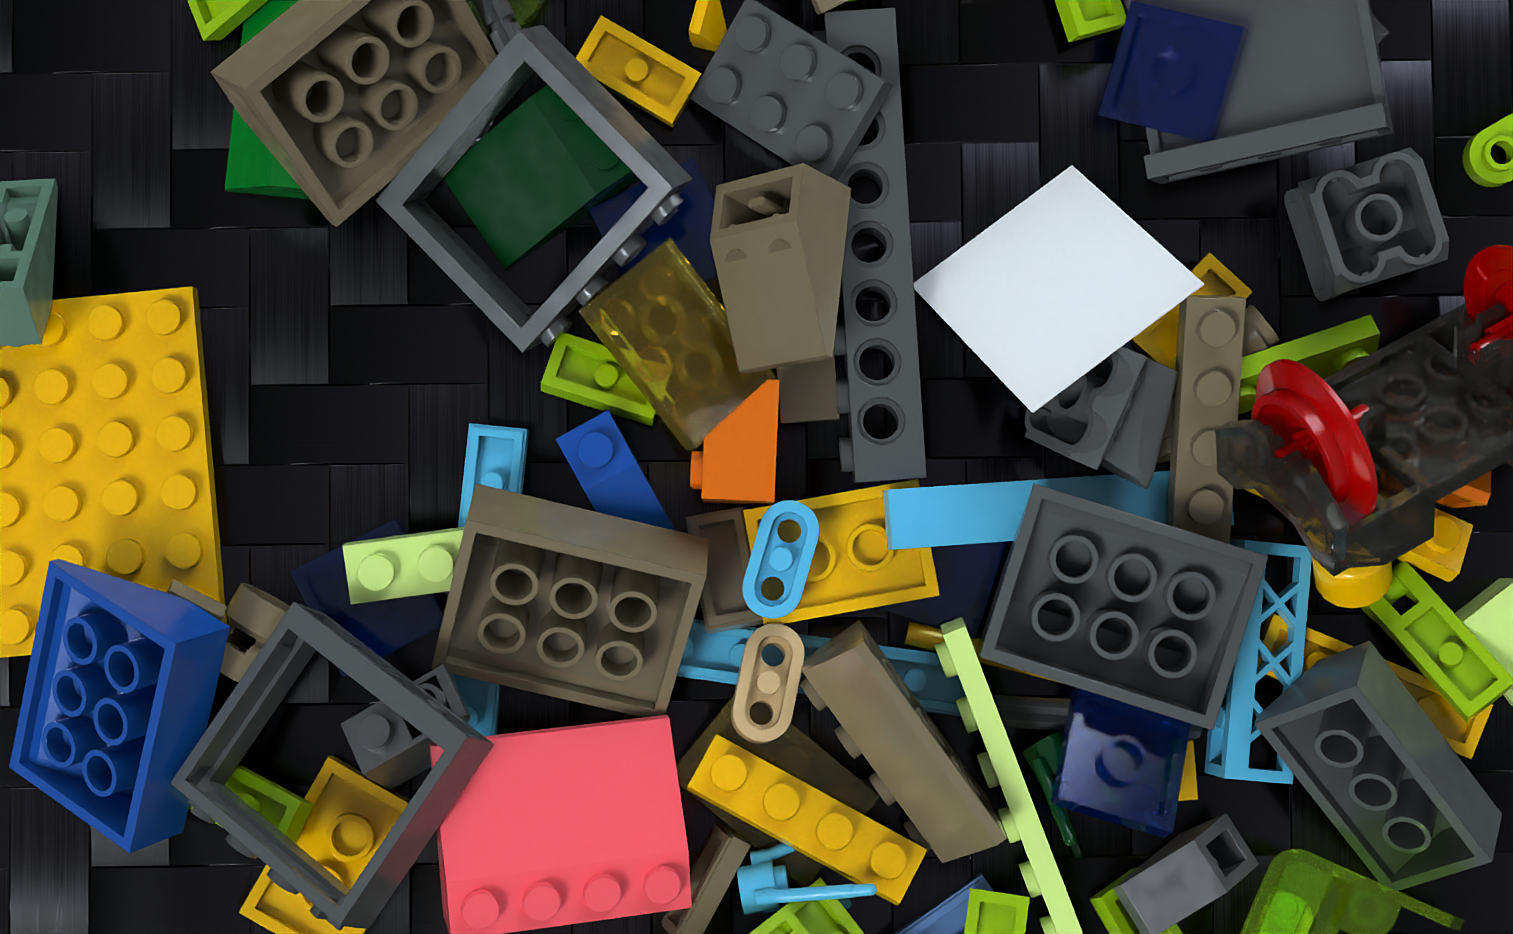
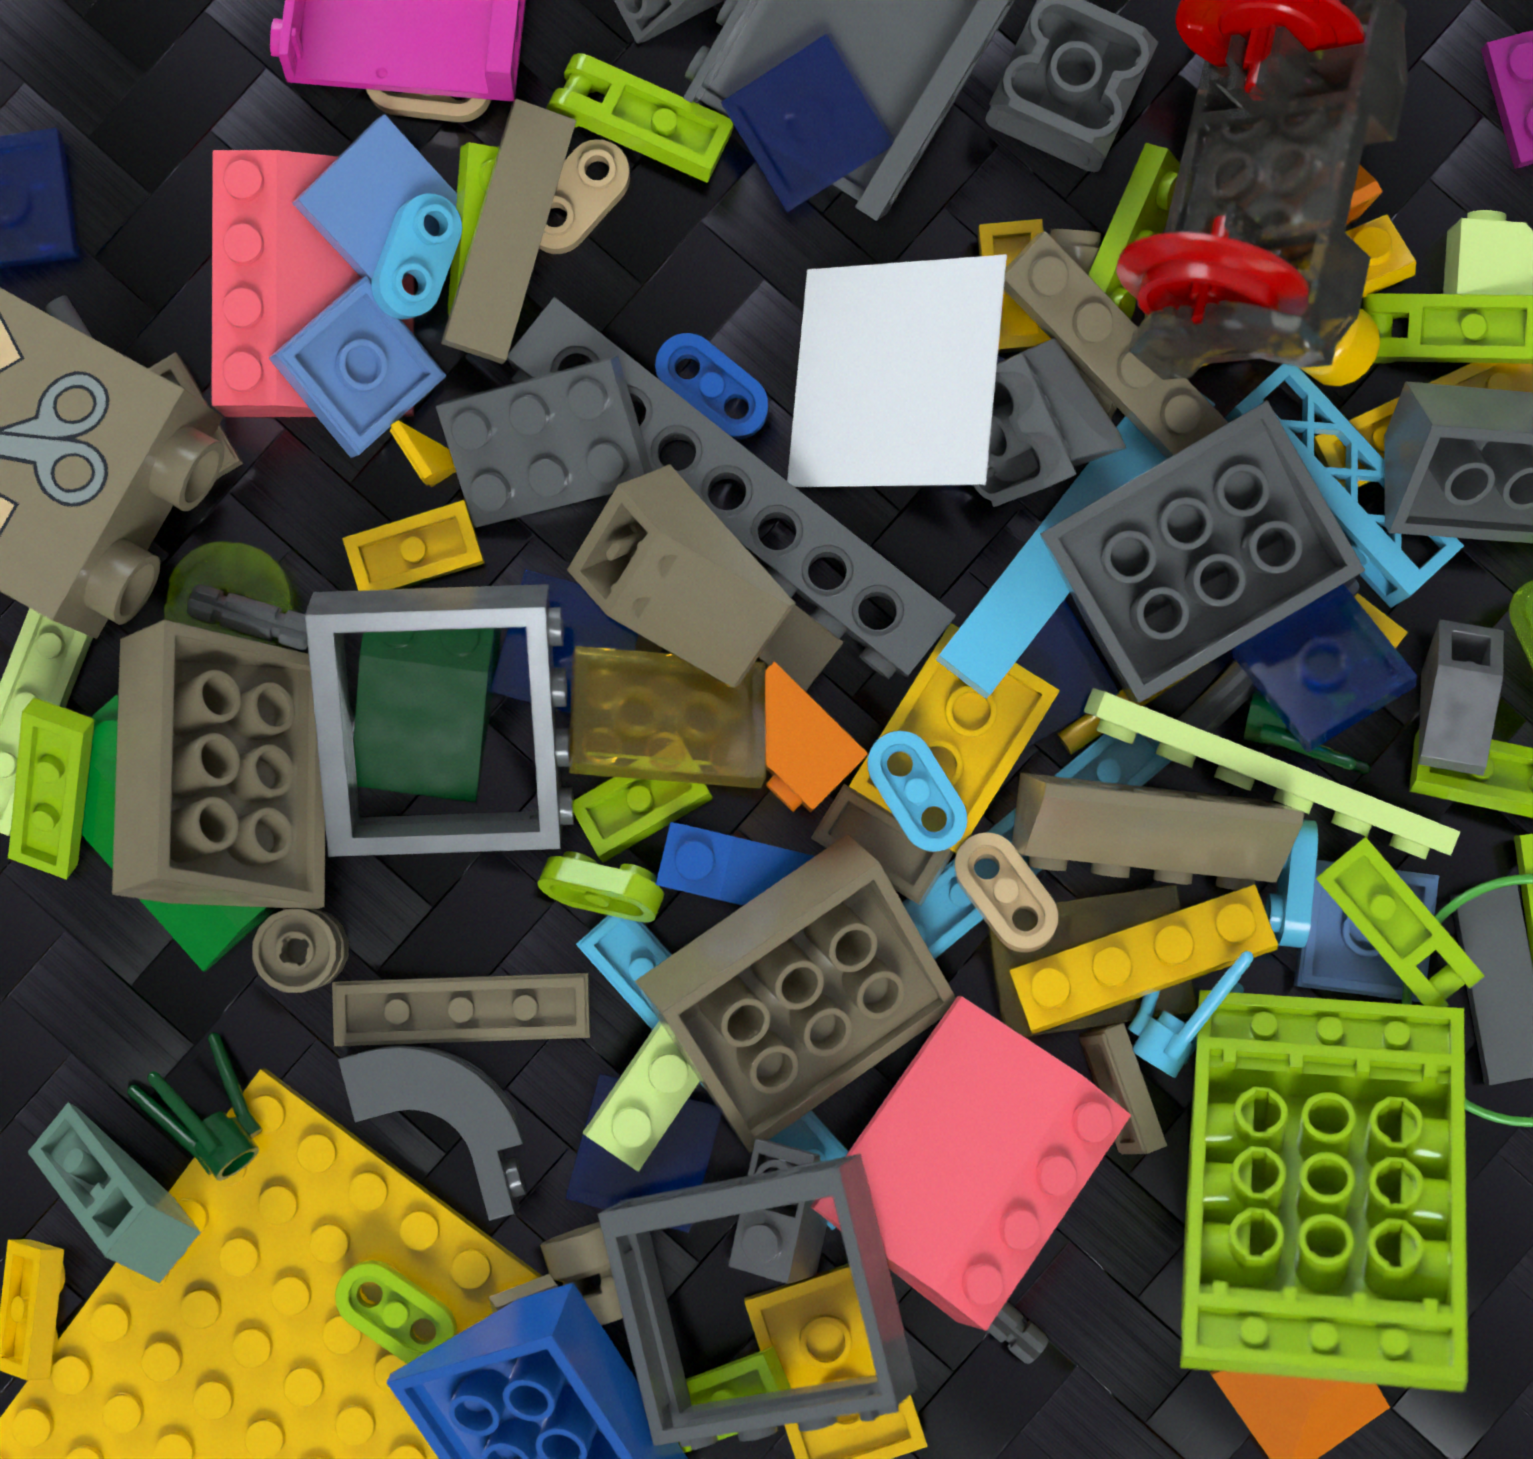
camera: 45 degrees left, 0 degrees up
none -> dark green plant [127,1032,262,1181]
none -> dark tan wheel [253,908,349,993]
none -> dark tan tile [332,973,591,1046]
none -> lime plate [335,1260,457,1364]
none -> dark grey arch [338,1044,527,1221]
none -> lime plate [538,851,664,922]
none -> blue plate [655,333,768,440]
none -> medium azure plate [1265,819,1318,948]

